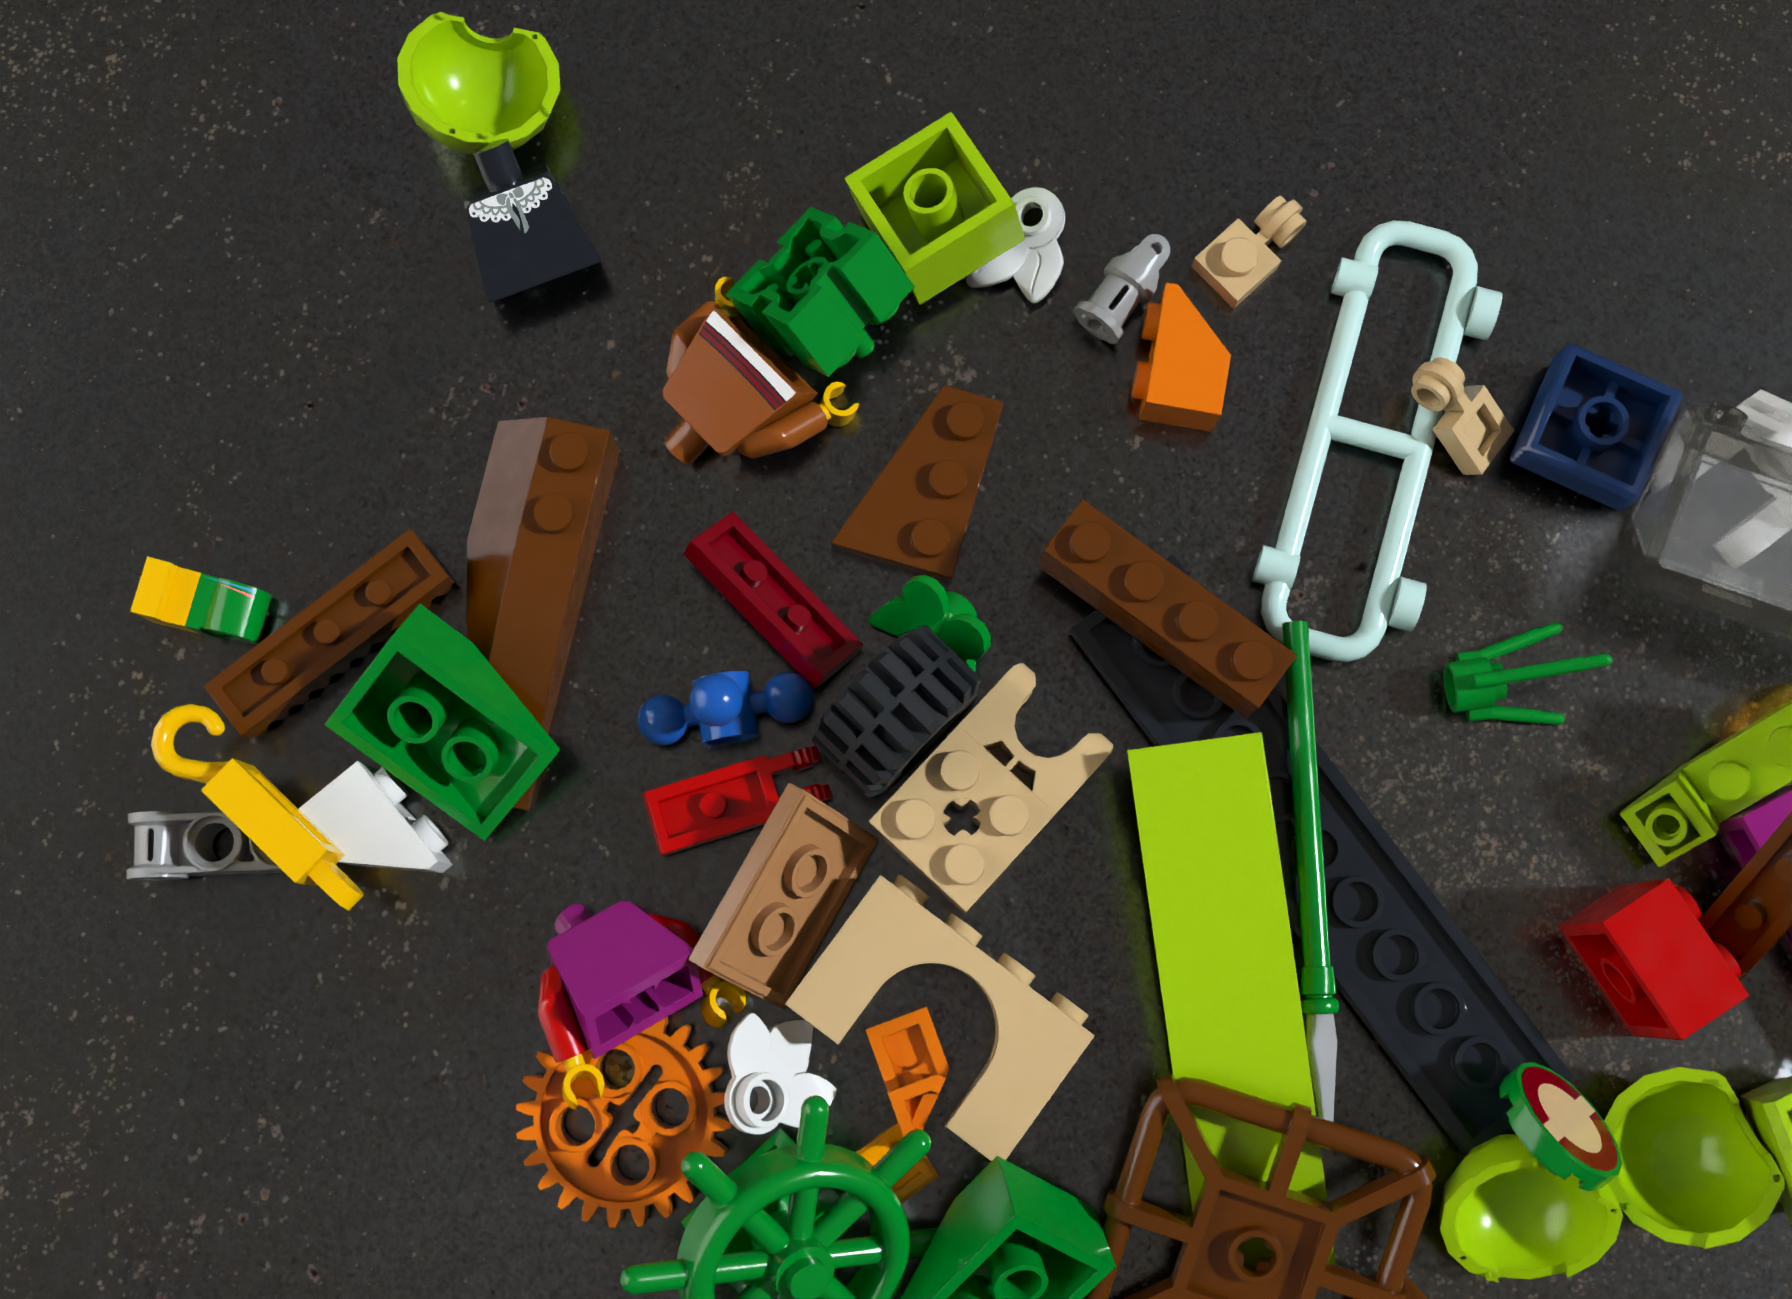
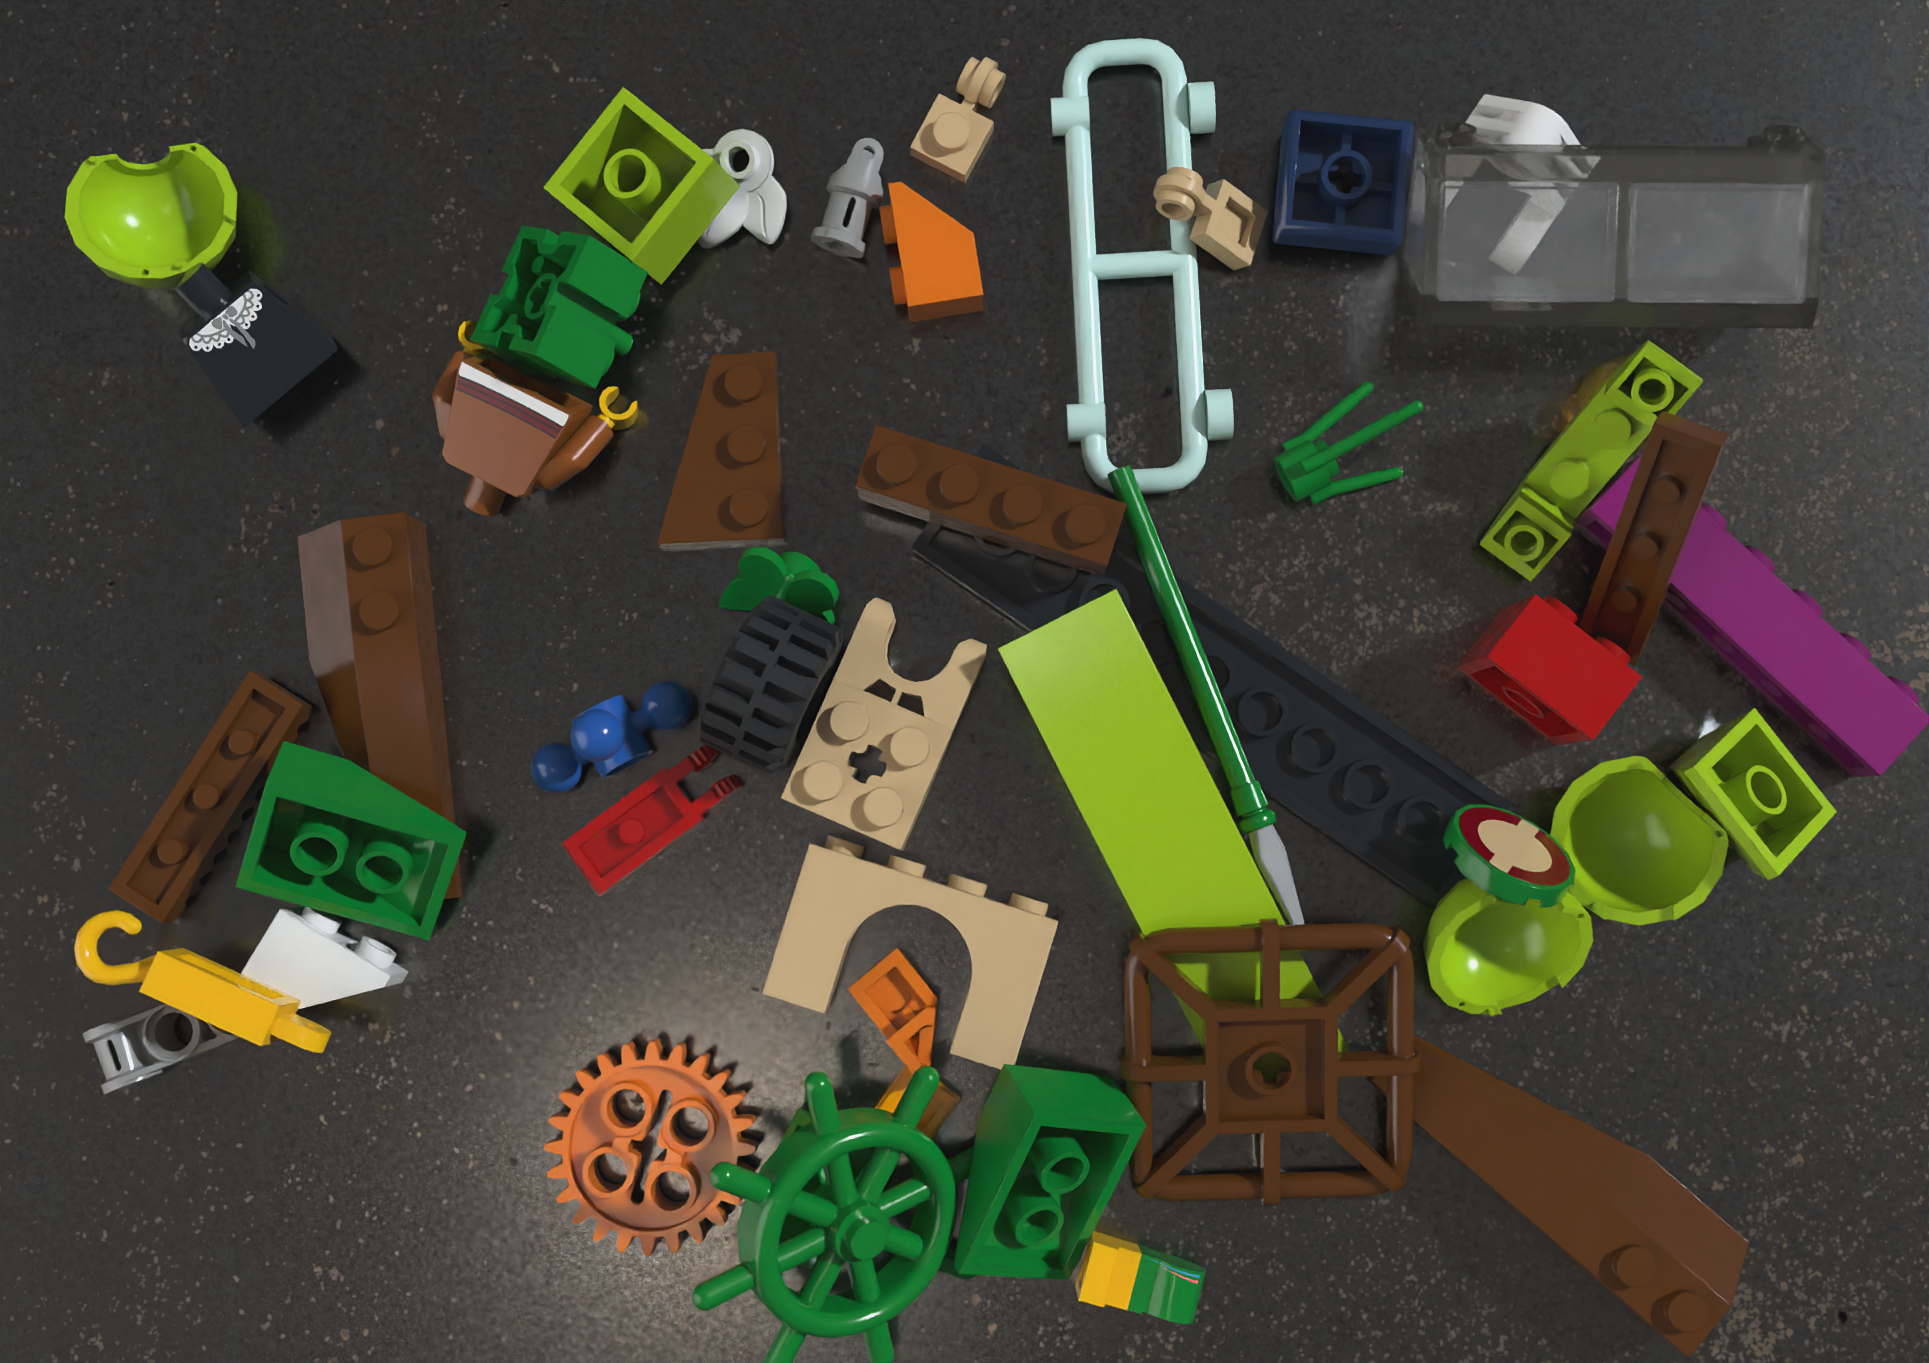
camera: 15 degrees left, 5 degrees up
leg [130,556,272,644] -> none
magenta torso [538,901,746,1110] -> none
dark red plate [683,512,864,689] -> none
medium nougat tile [688,783,879,1009] -> none
white plate [724,1013,837,1135] -> none

